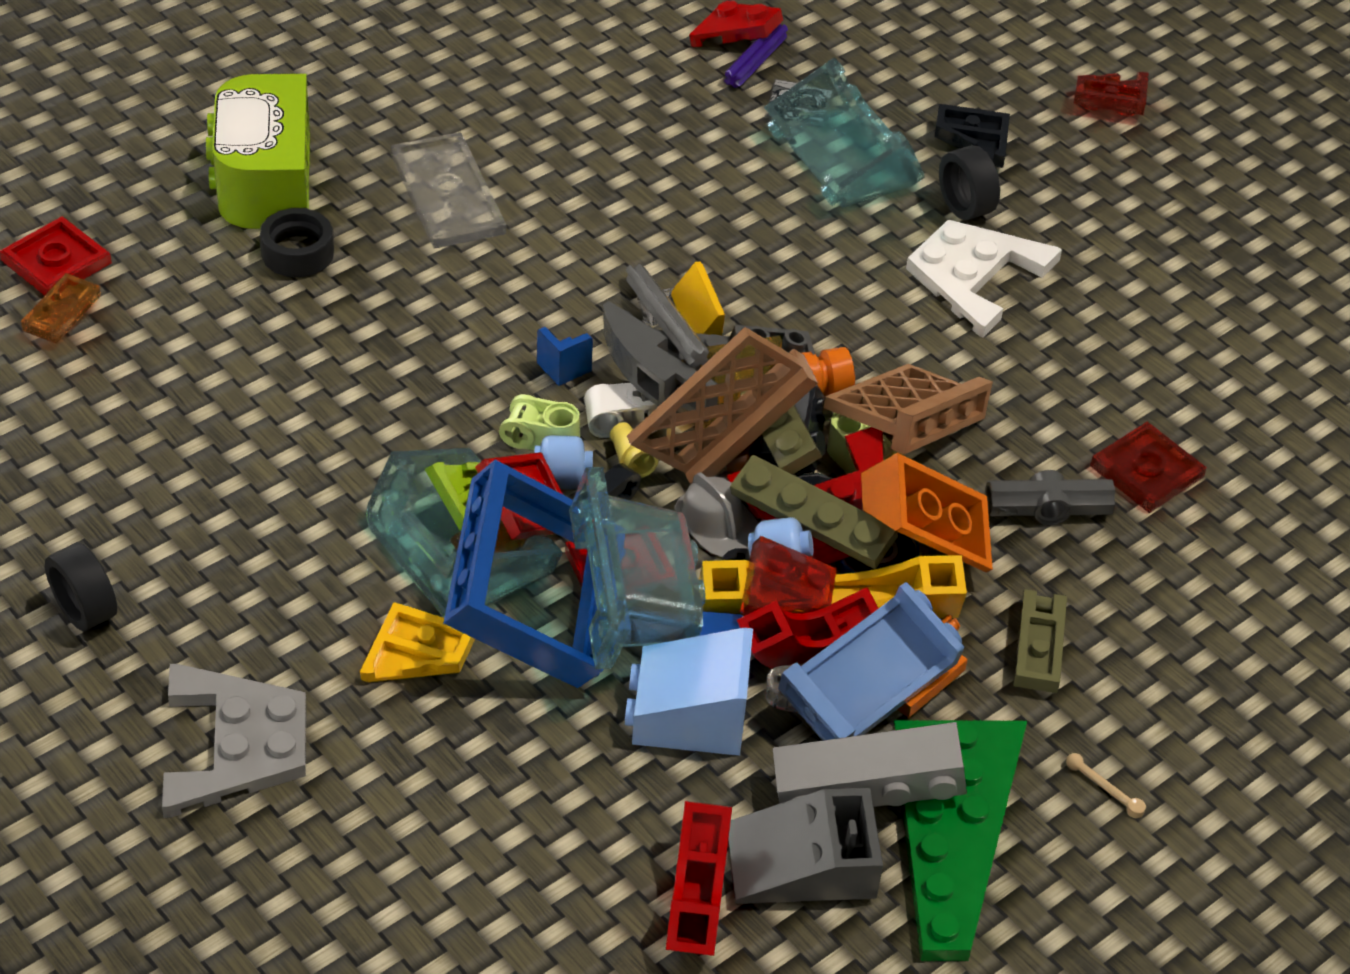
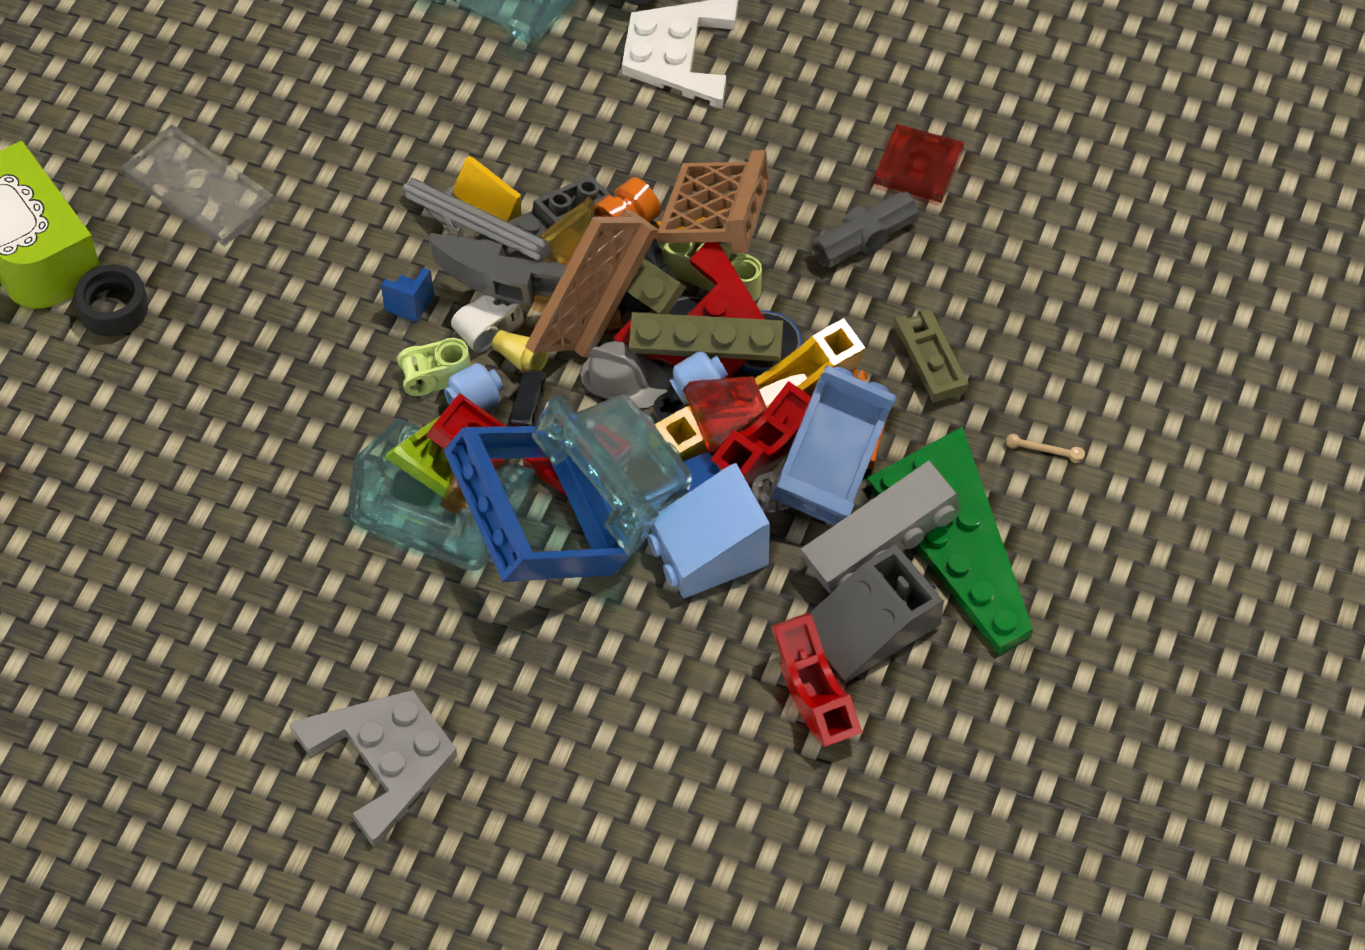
camera: 25 degrees left, 10 degrees up
black tyre [44,542,118,632] -> none
yellow wing [360,602,475,682] -> none
orange slope [861,453,993,573] -> none

